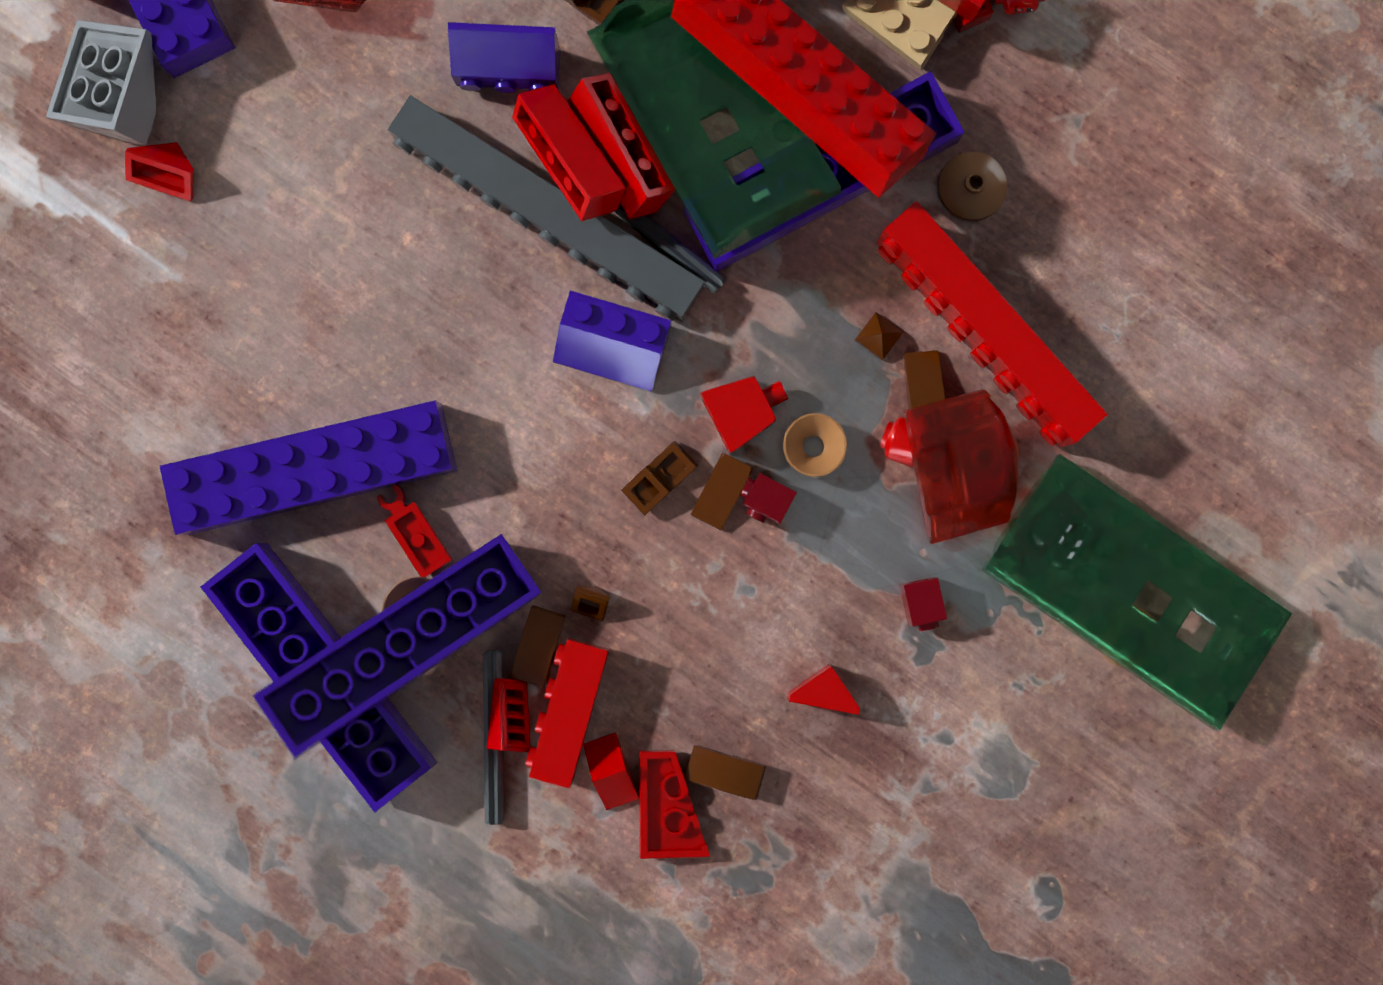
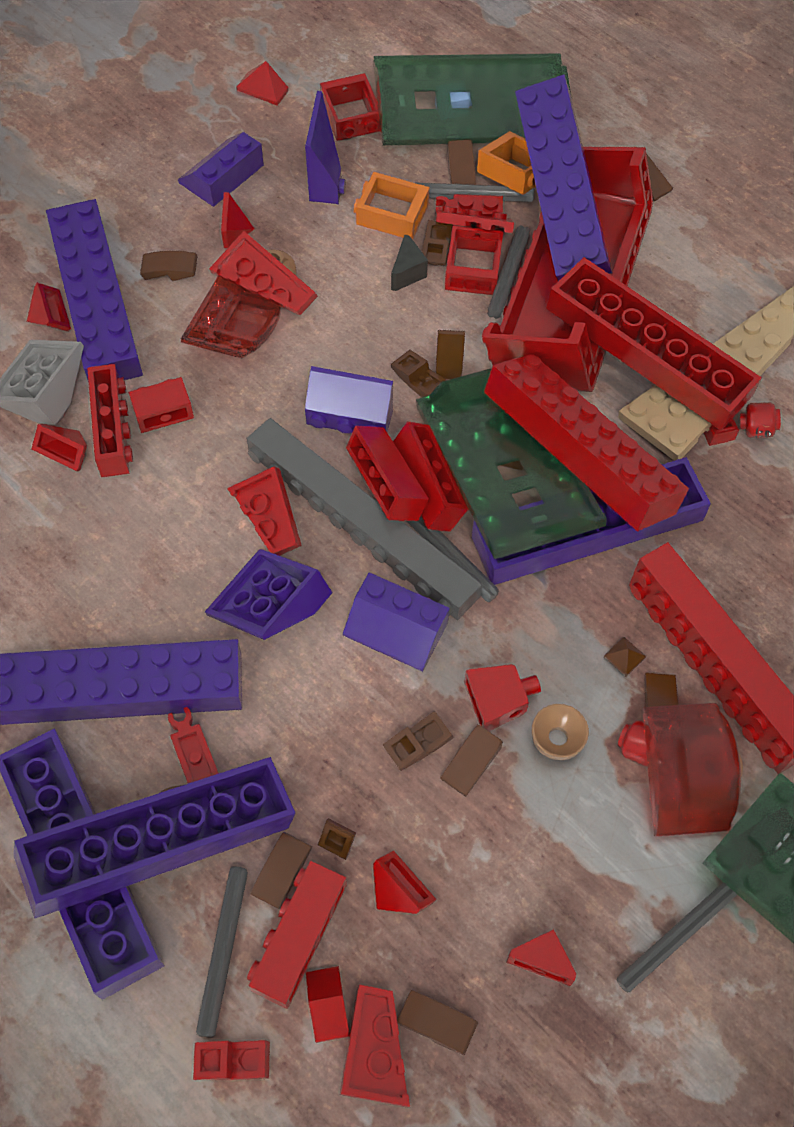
camera: 10 degrees right, 25 degrees down
red slope [487,678,530,752] -> none
dark red brick [740,473,797,524] -> none
dark red brick [899,577,947,631] -> none
medium nougat dish [938,152,1007,221] -> none
none -> red brick [87,364,133,477]
none -> red brick [128,377,194,433]
none -> red slope [193,1040,270,1080]
none -> dark purple slope [205,549,333,640]
none -> red wing [227,466,302,556]
none -> red slope [373,851,437,914]
none -> dark grey axle [617,875,745,993]

